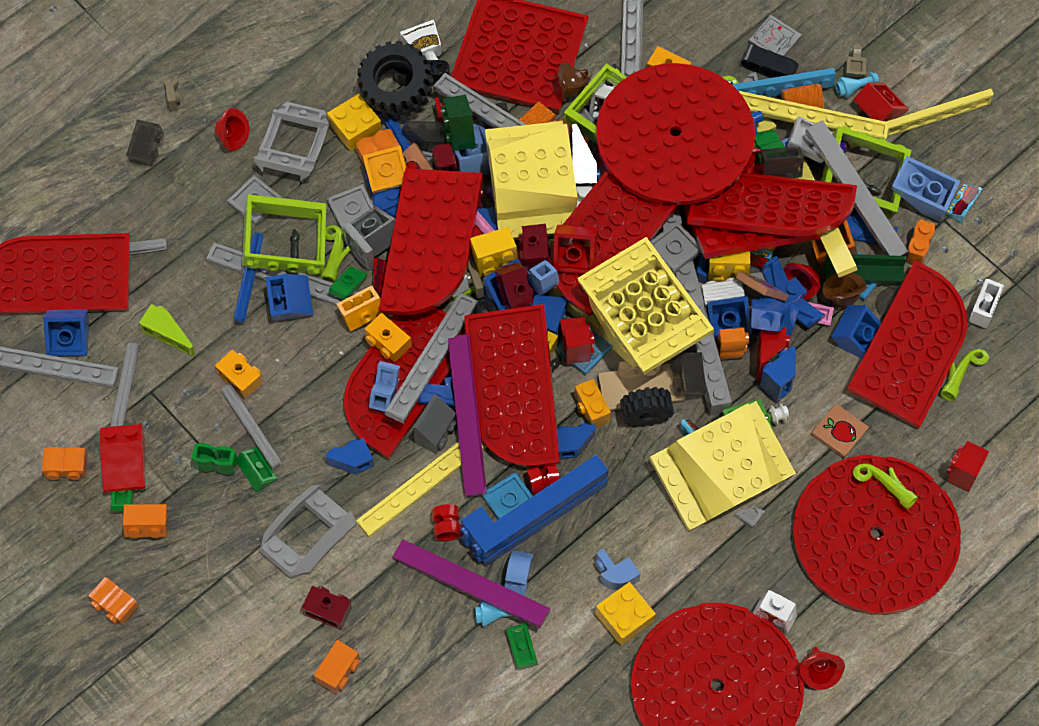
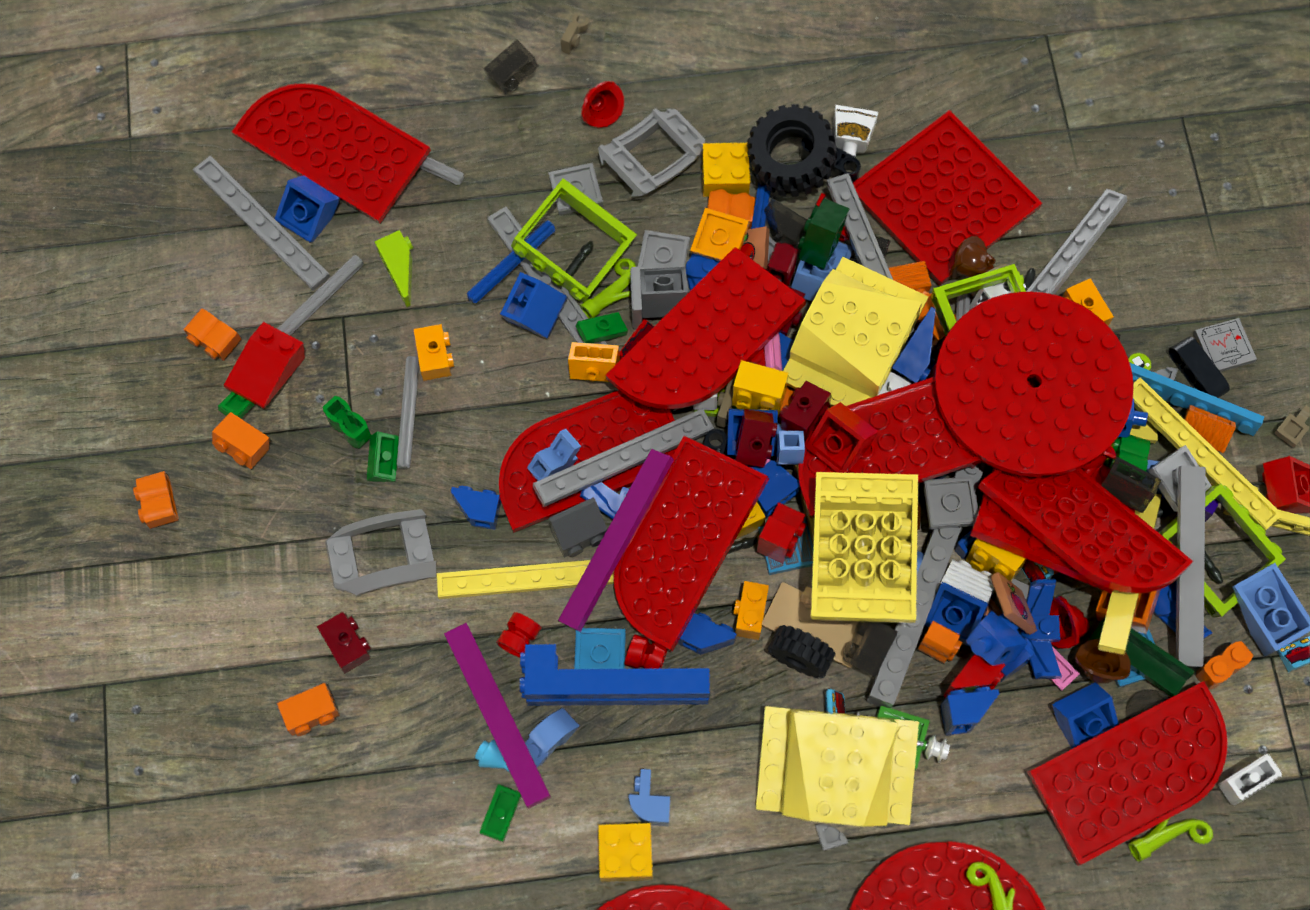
camera: 35 degrees right, 5 degrees up
light orange brick [365,313,411,362] -> none
nougat tile [811,404,869,459] -> none
medium azure piece [835,72,879,99] -> none

